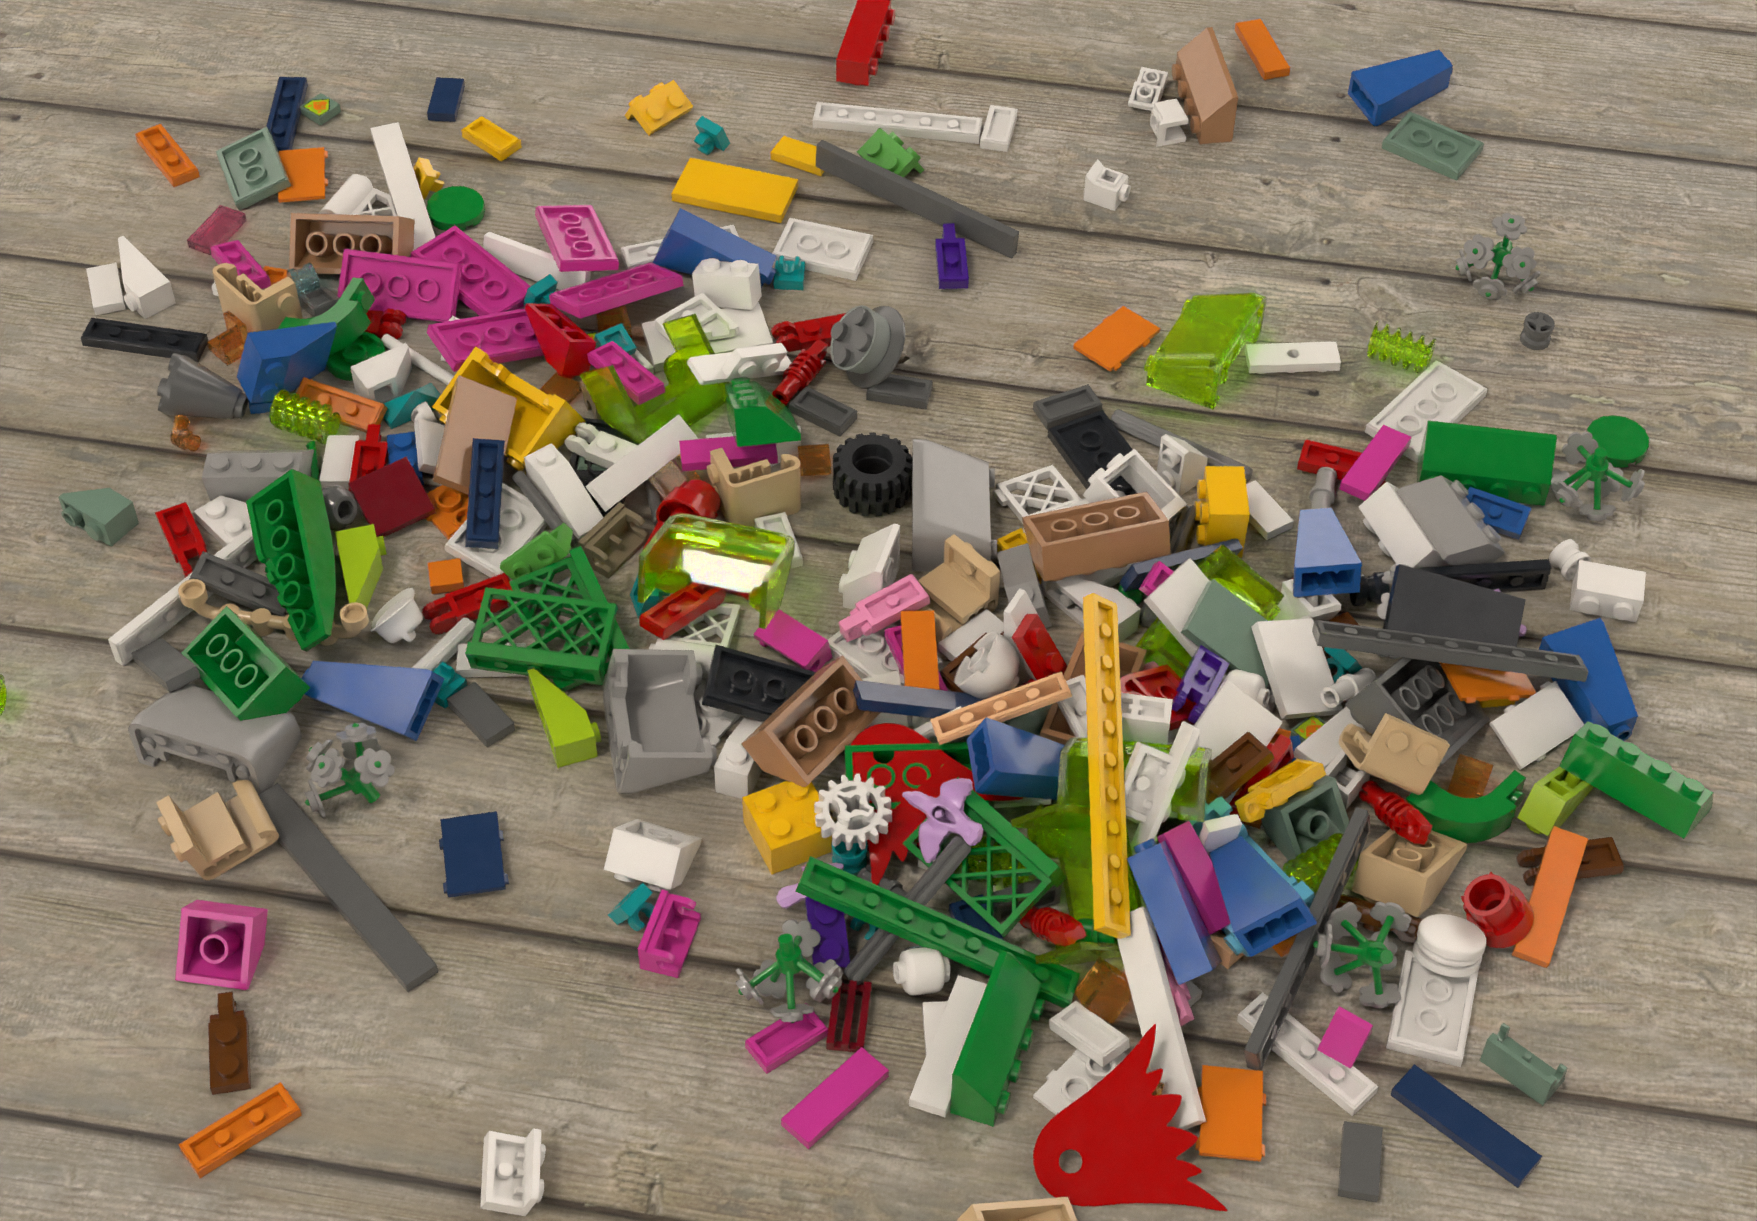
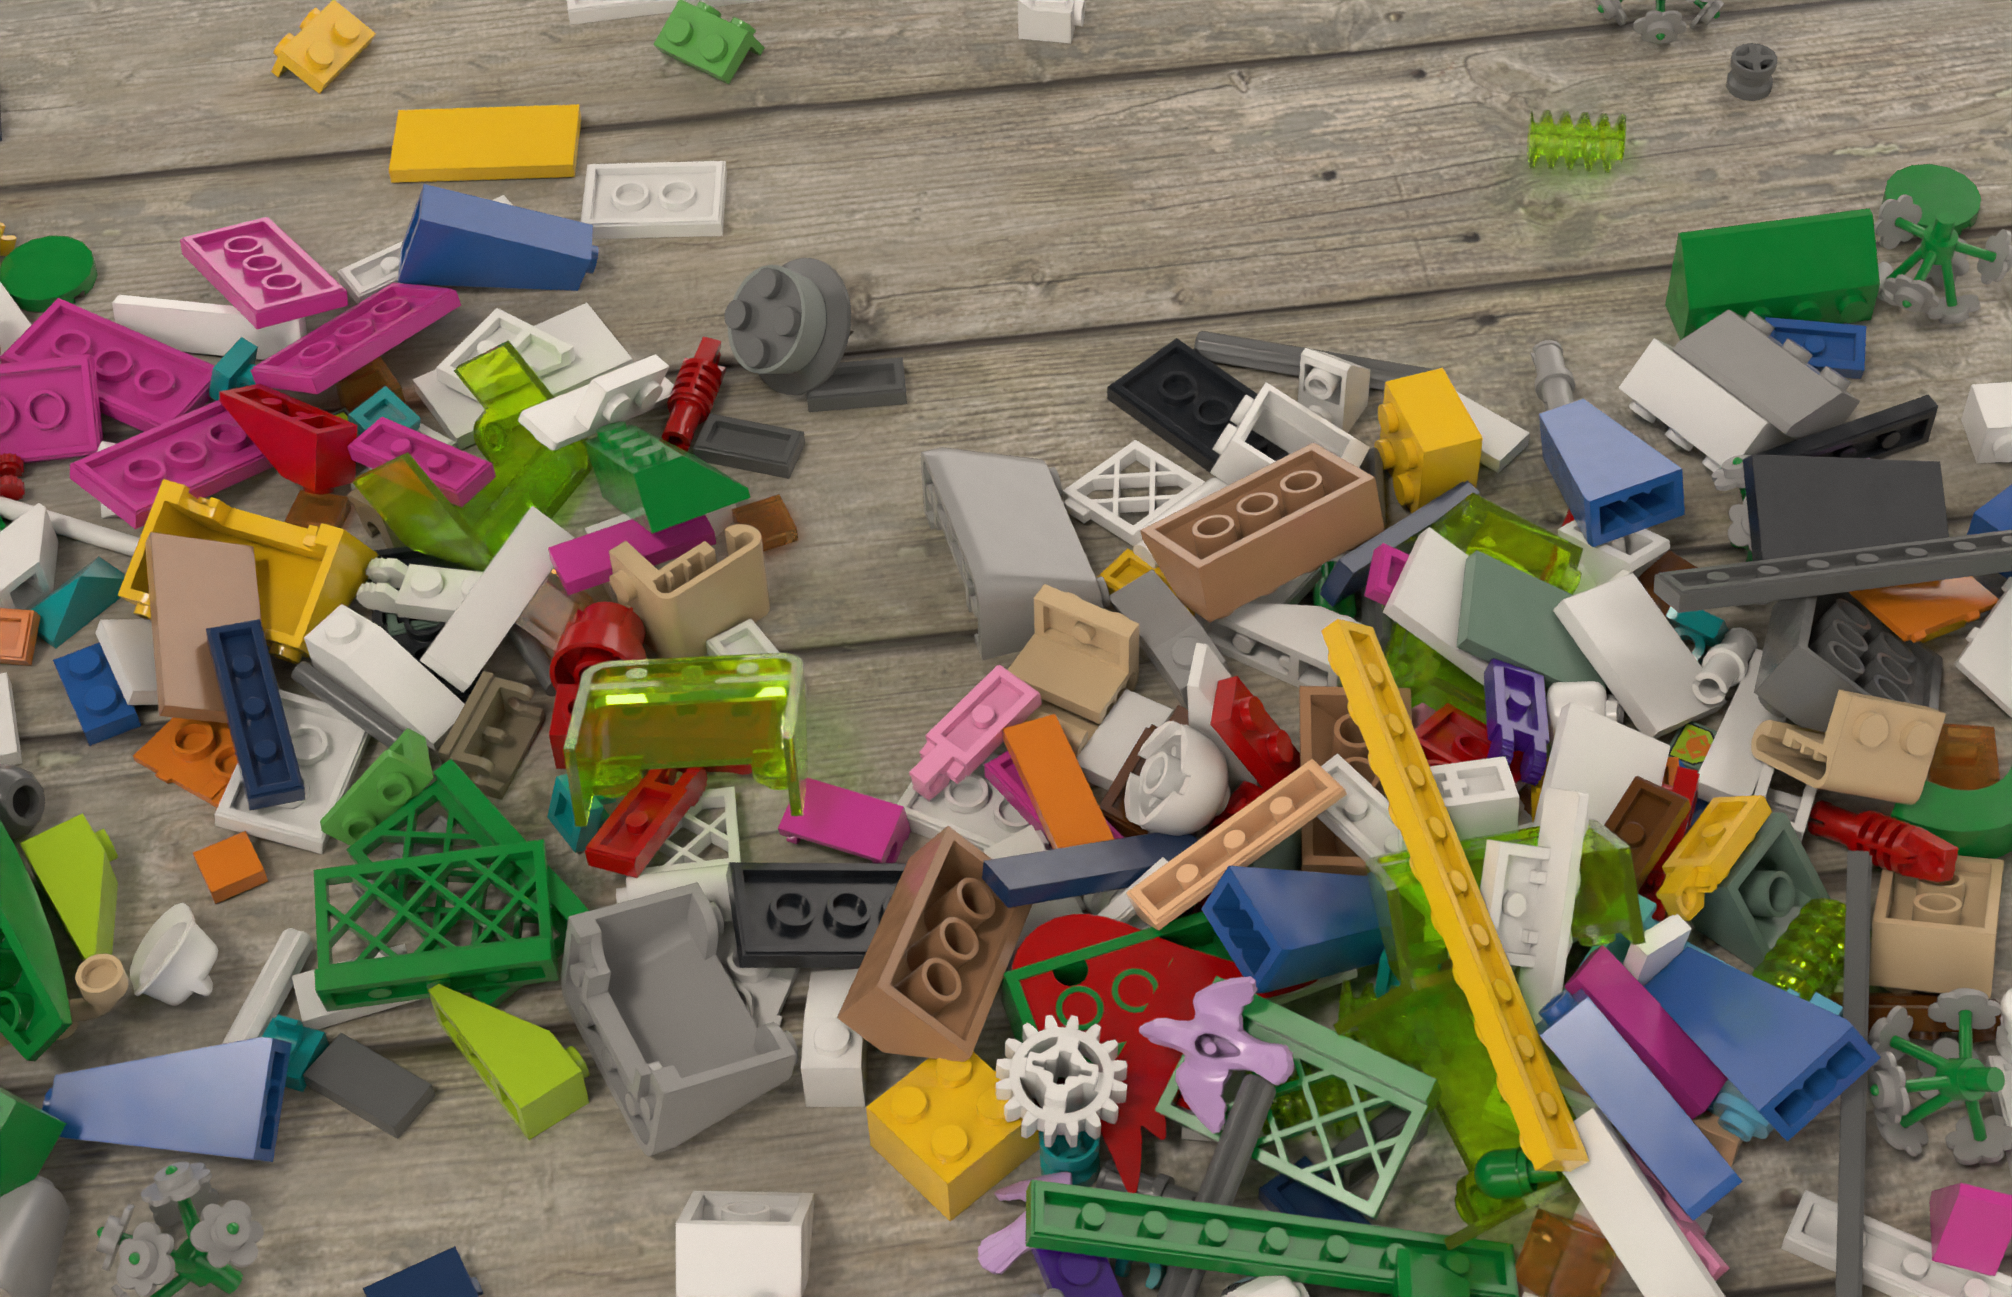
camera: 15 degrees left, 0 degrees up
red hinge [348,424,388,493] -> none
dark red tile [348,456,436,538] -> none
white hinge [411,401,438,424] -> none
red hinge [422,573,512,635] -> none
yellow tile [461,116,522,162] -> none
white brick [692,258,762,310] -> none
teal tile [694,116,730,155] -> none
yellow tile [771,136,825,176] -> none
red hinge [771,313,846,352] -> none
teal tile [774,256,805,290] -> none
dark grey tile [816,140,1019,259] -> none
black tyre [833,432,912,517] -> none
white slope [839,524,900,609] -> none
dark purple hinge [935,223,969,289] -> none
red hinge [1019,906,1087,947] -> none
dark grey tile [1033,384,1103,430] -> none
orange piece [1073,306,1161,372] -> none
clear neon green windscreen [1144,292,1267,410] -> none
white tile [1245,342,1341,374] -> none
red hinge [1297,440,1386,490] -> none
dark pink tile [1339,425,1412,501] -> none
black wheel [1349,572,1390,606] -> none
white tile [1365,360,1487,463] -> none
white wheel [1549,539,1591,580] -> none

